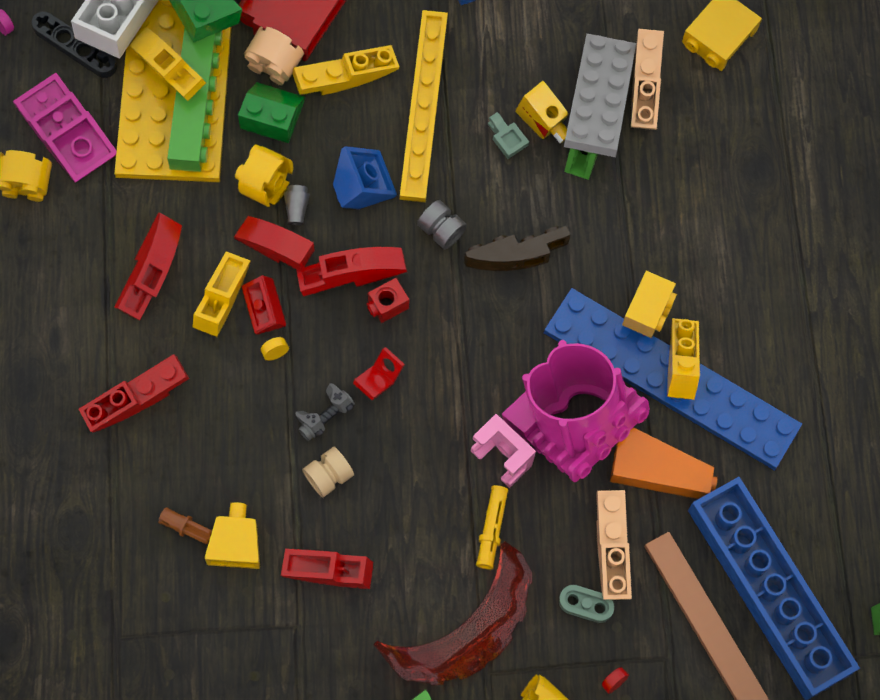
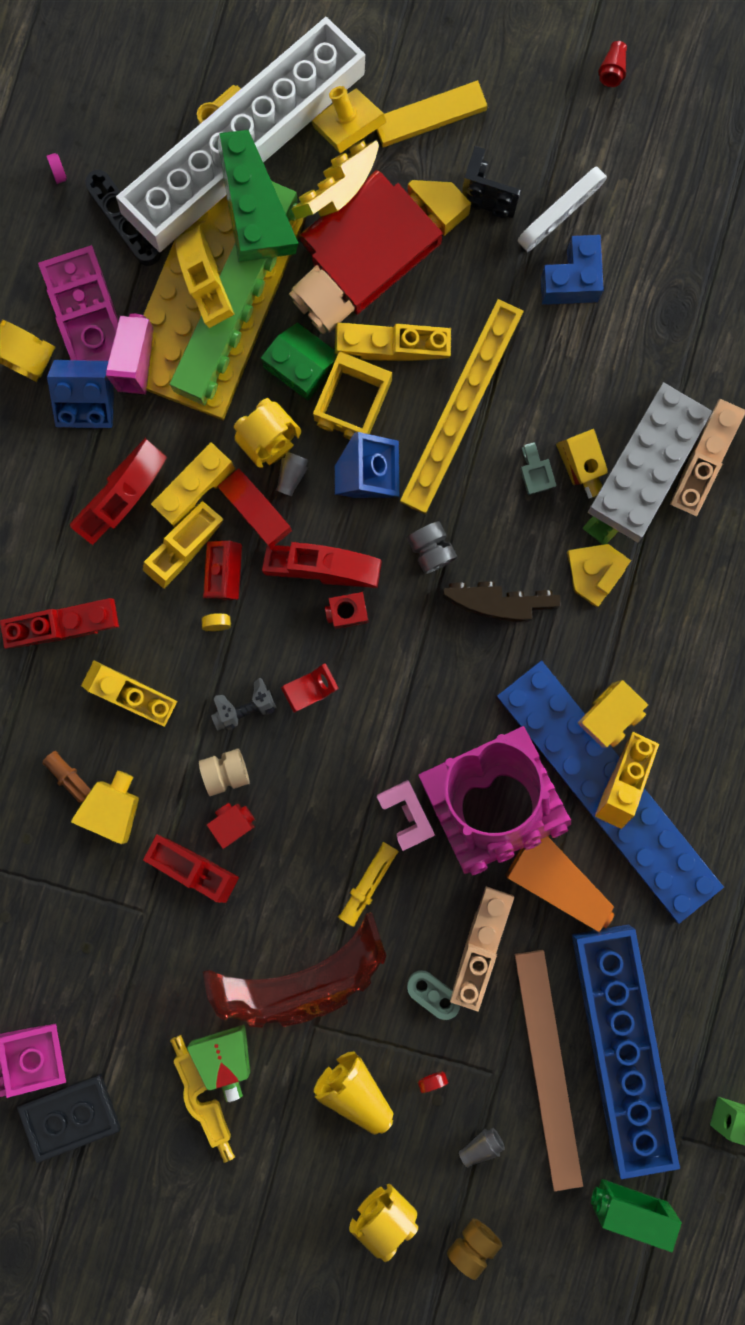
camera: 30 degrees right, 15 degrees up
none -> blue slope [47,360,114,428]
none -> yellow slope [81,661,177,727]
none -> slope [106,314,154,394]
none -> yellow arch [151,442,235,527]
none -> red brick [207,803,255,849]
none -> yellow window [313,351,392,440]
none -> yellow plate [567,544,631,607]

